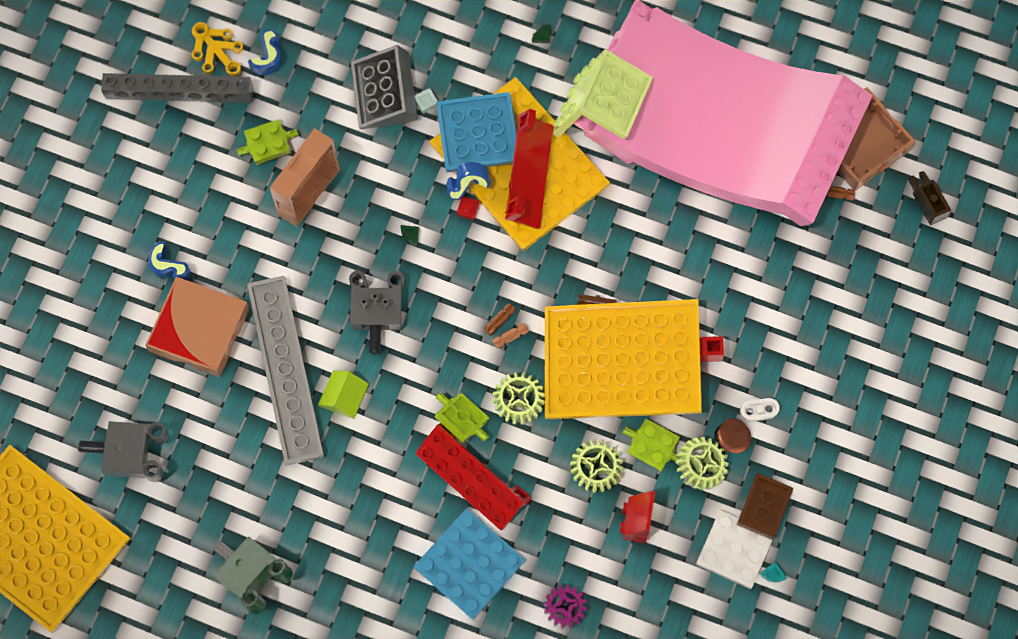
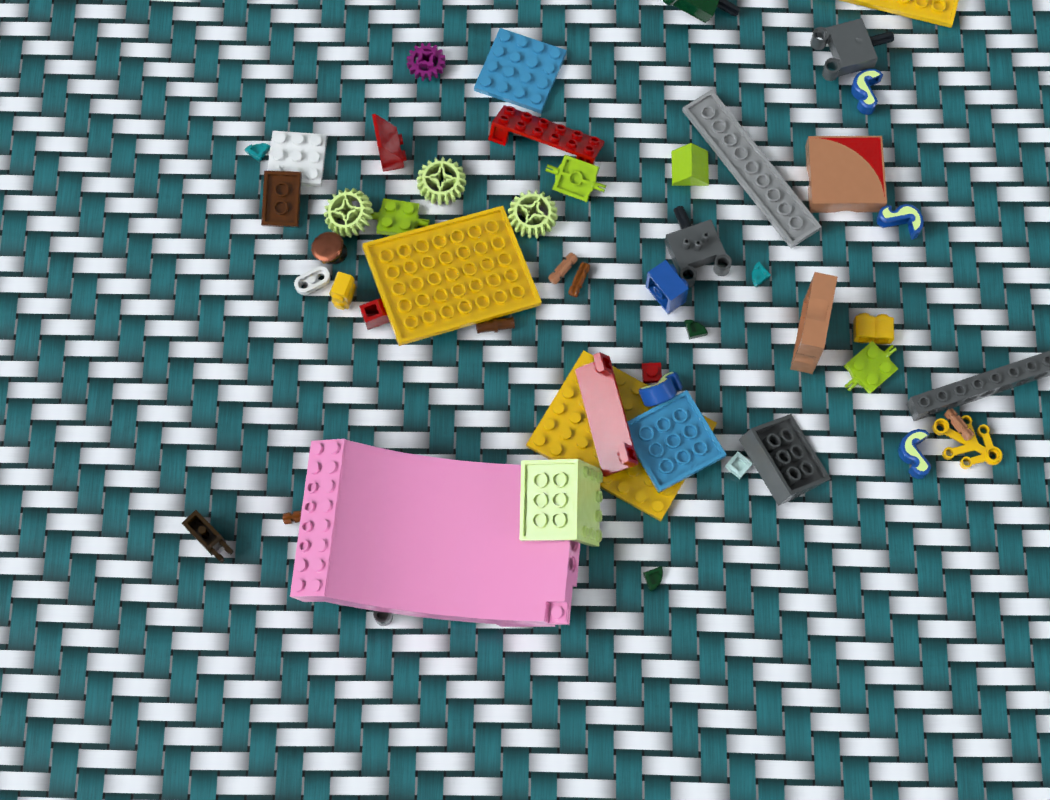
camera: 160 degrees right, 0 degrees up
nougat tile [837,87,916,191] -> none
none -> yellow brick [329,271,357,310]
none -> blue brick [646,260,689,314]
none -> teal tile [752,262,771,287]
none -> blue animal [851,69,883,115]
none -> yellow brick [853,313,894,344]
none -> nougat axle [944,408,974,441]

